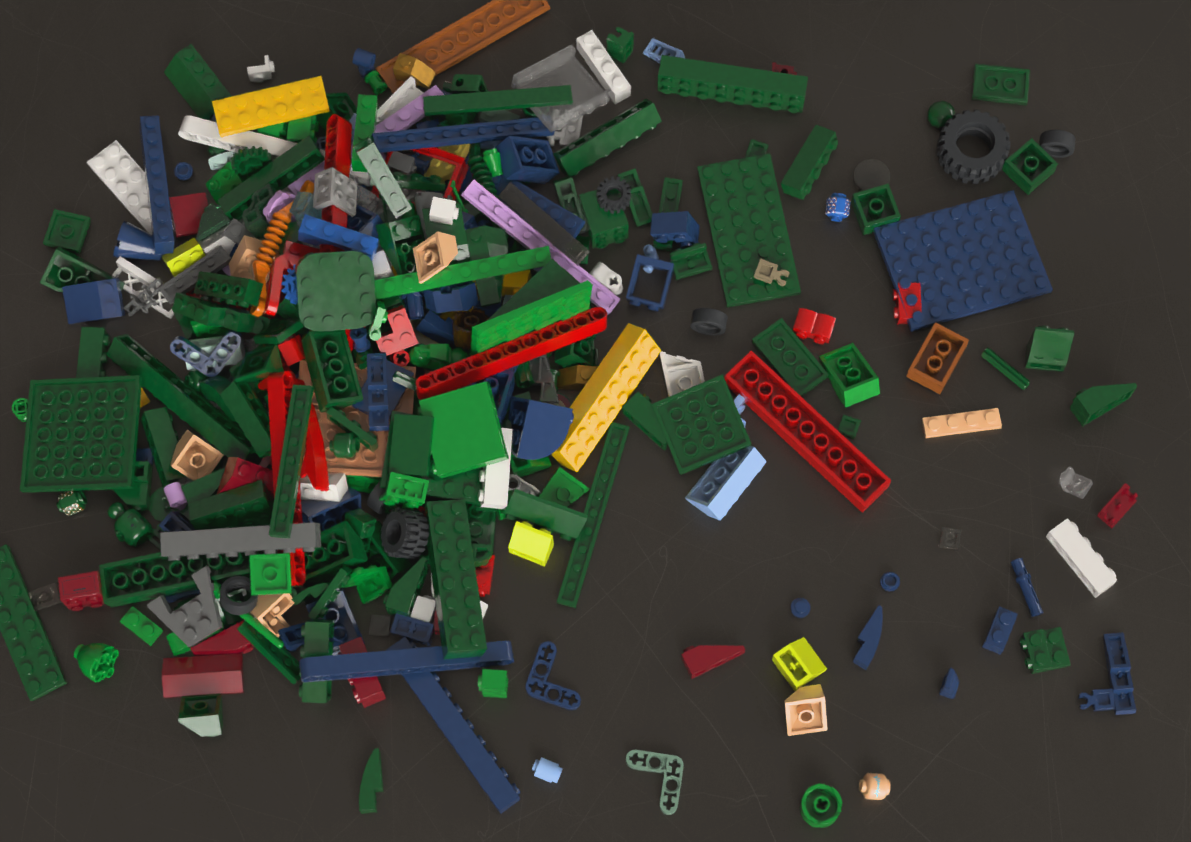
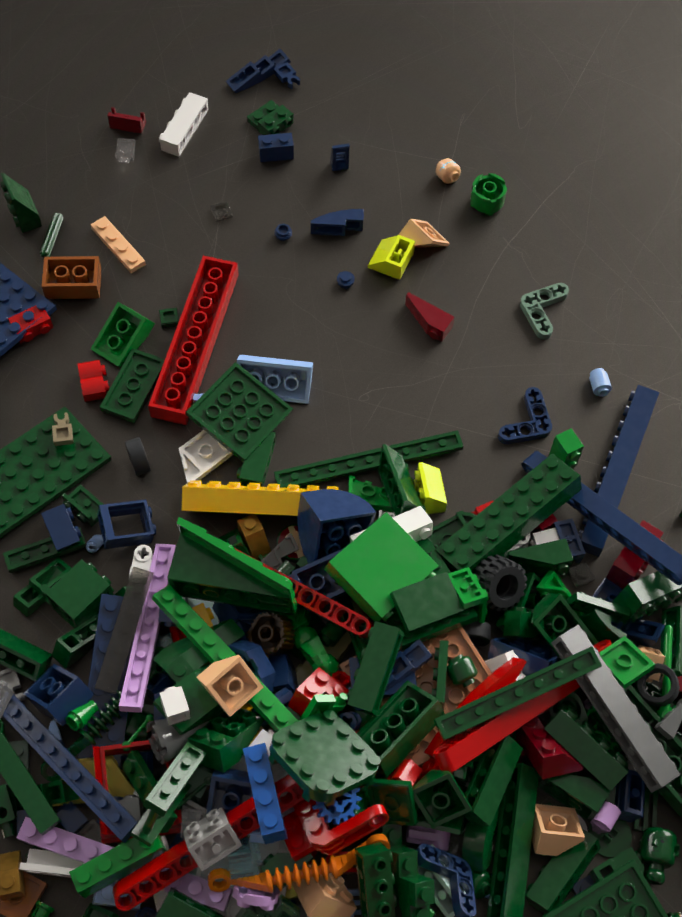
camera: 125 degrees left, 10 degrees down
black tyre [597,176,631,214] -> none
dark blue pin [1010,558,1044,617] -> none
dark green slope [1070,383,1137,427] -> none
none -> dark green brick [347,621,404,717]

